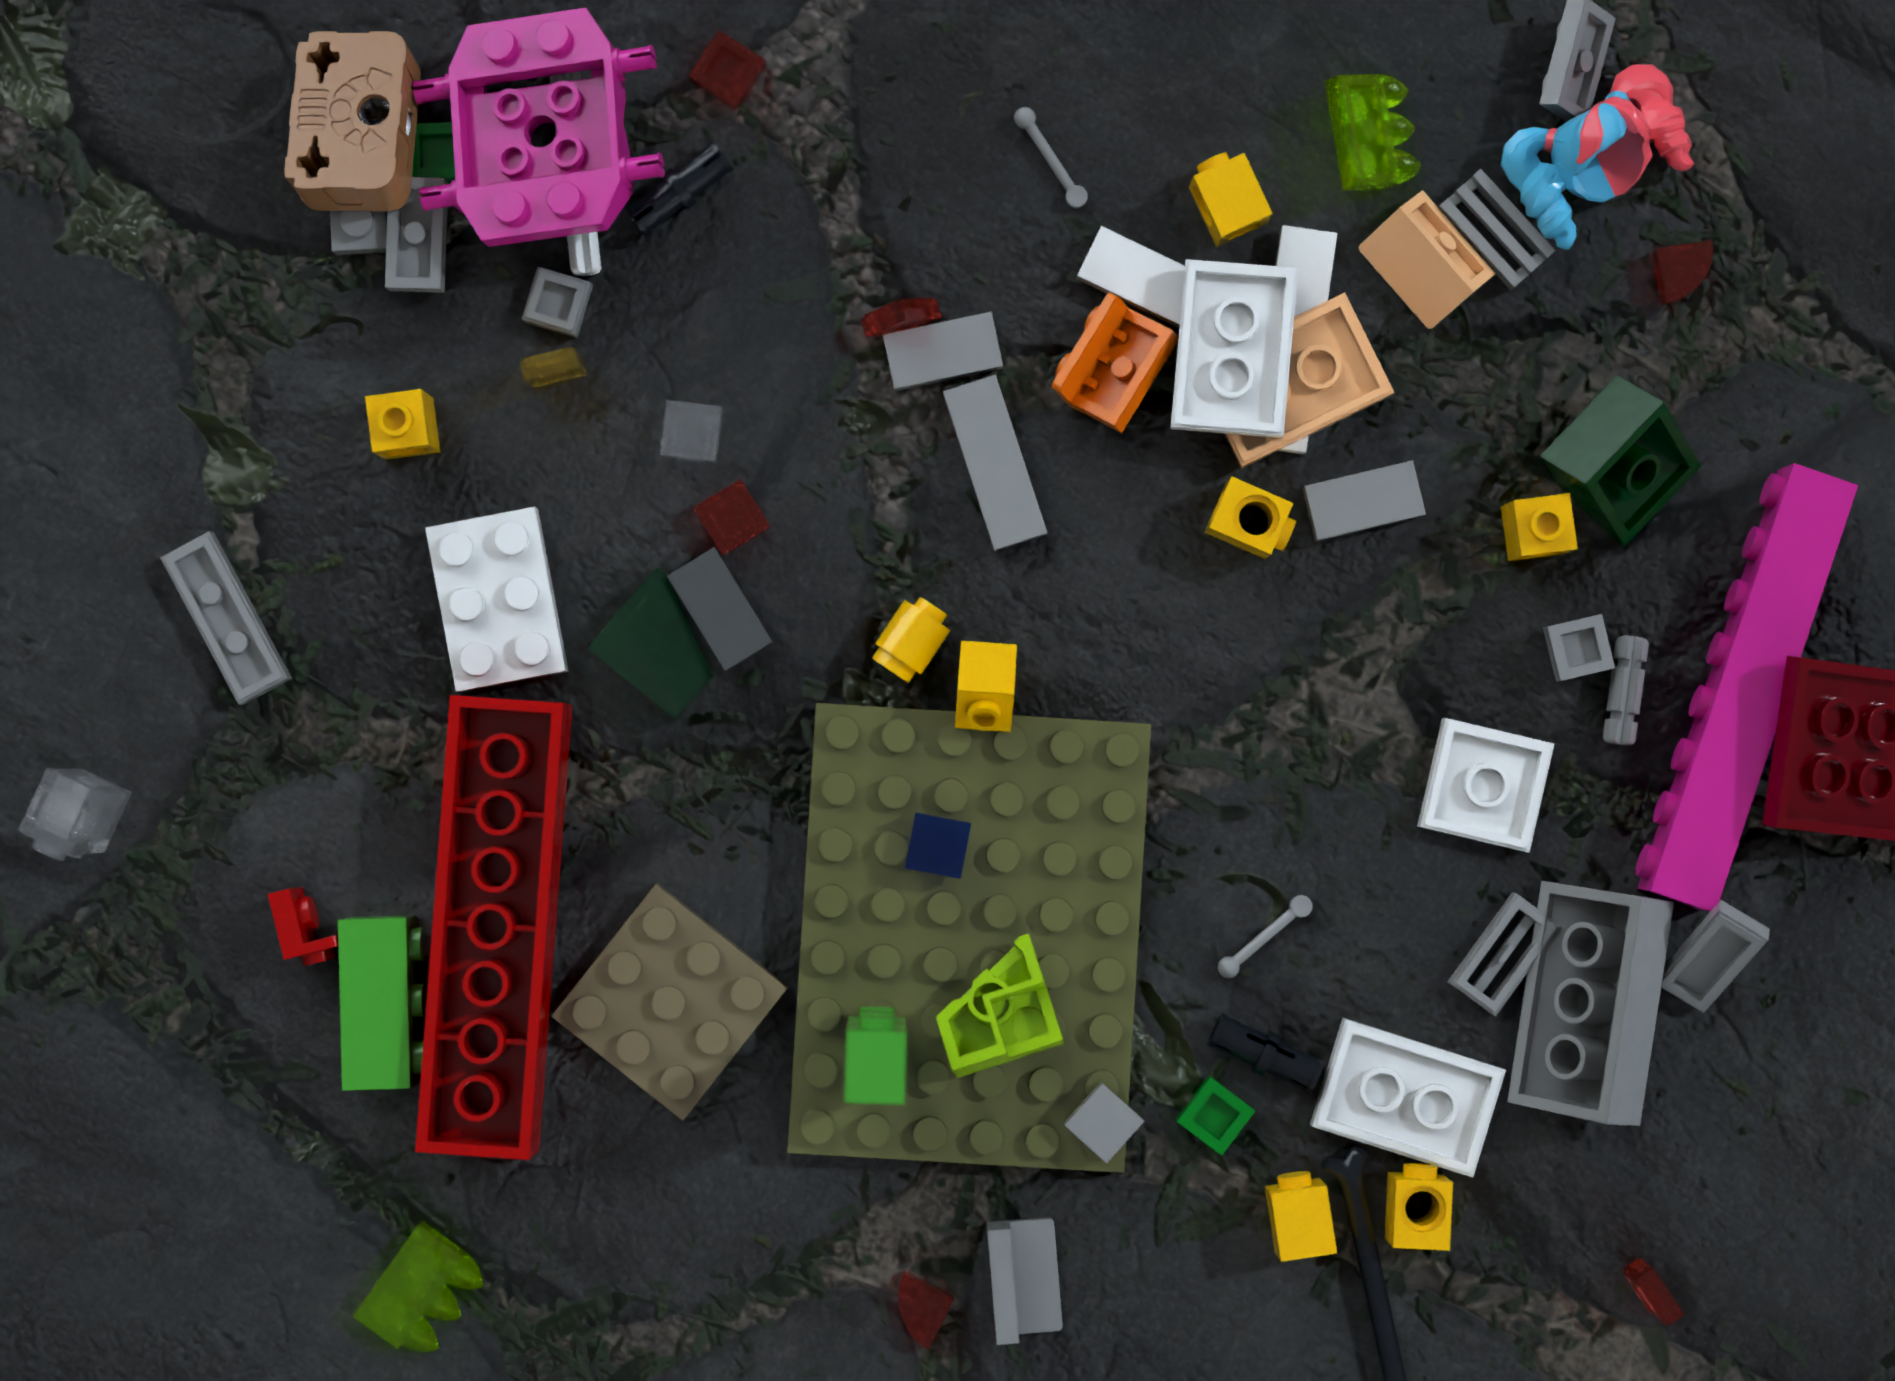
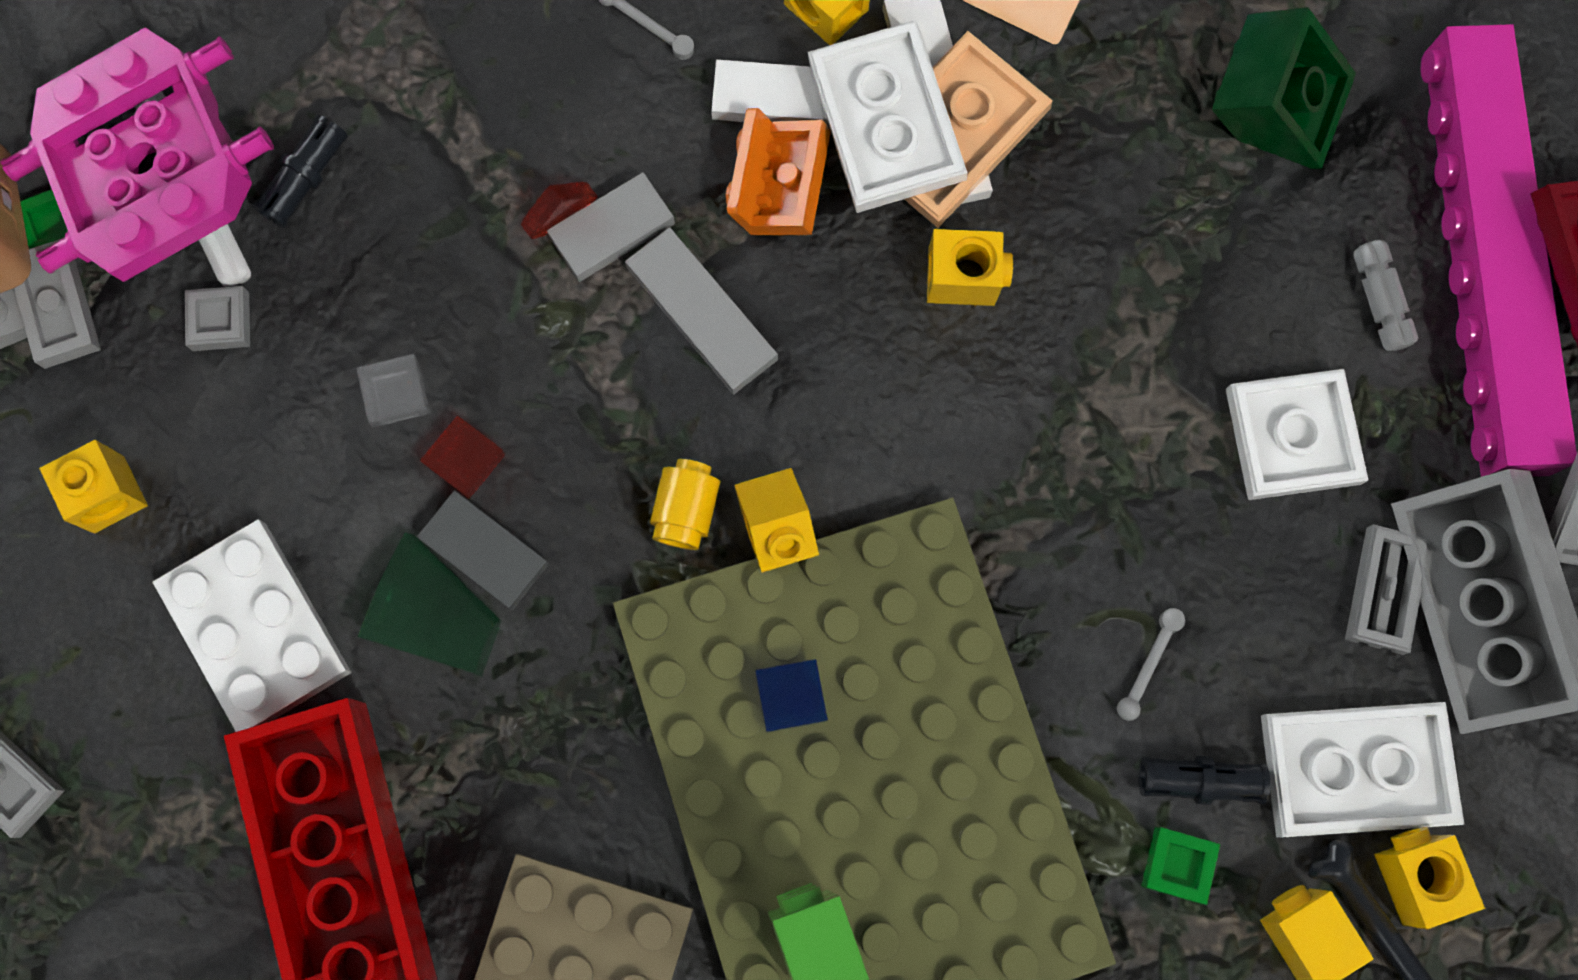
camera: 30 degrees left, 10 degrees down
clear yellow tile [520,347,586,388] -> none
clear red tile [689,30,767,111] -> none
lime slope [936,933,1065,1078] -> none
light grey tile [1063,1081,1145,1164] -> none
light grey tile [1302,460,1426,542] -> none
yellow brick [1501,493,1578,562] -> none
light grey plate [1543,614,1615,682] -> none

